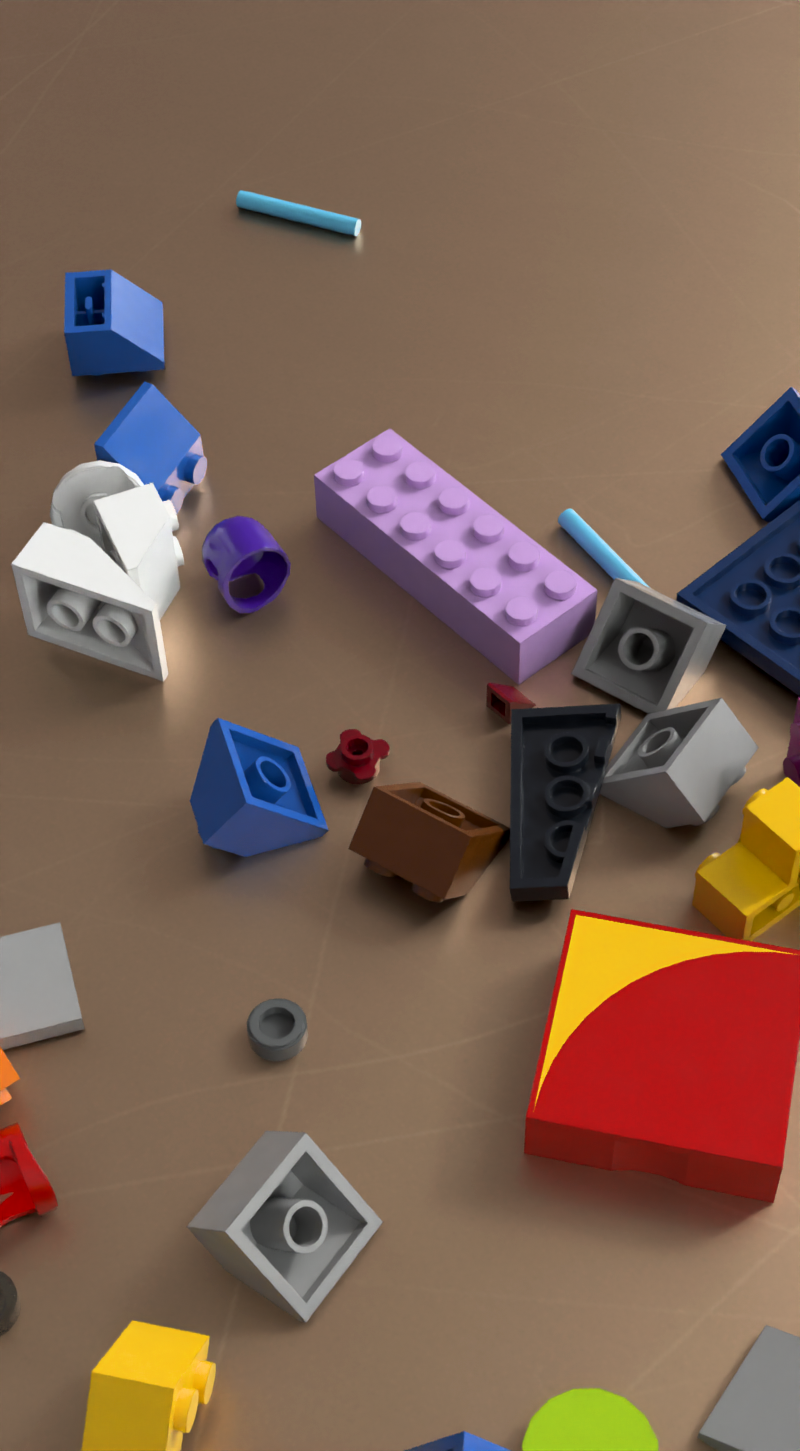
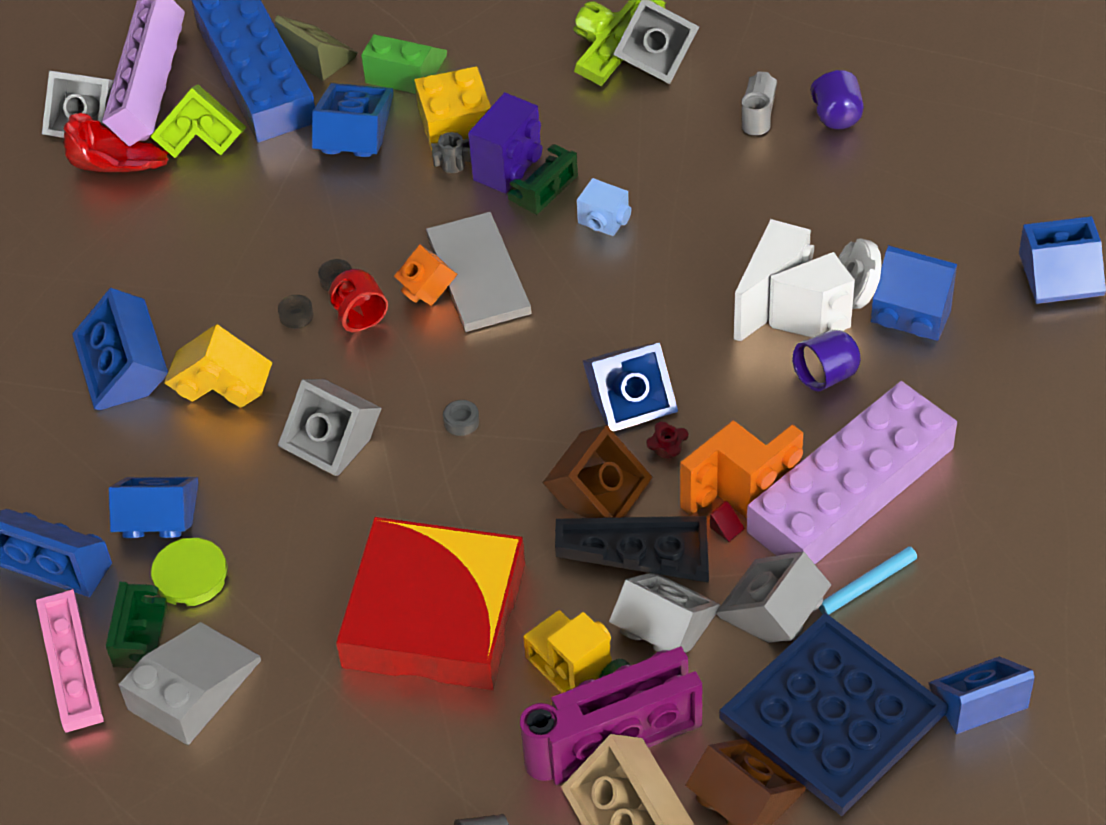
camera: 90 degrees right, 0 degrees up
none -> orange bracket [680,420,803,518]

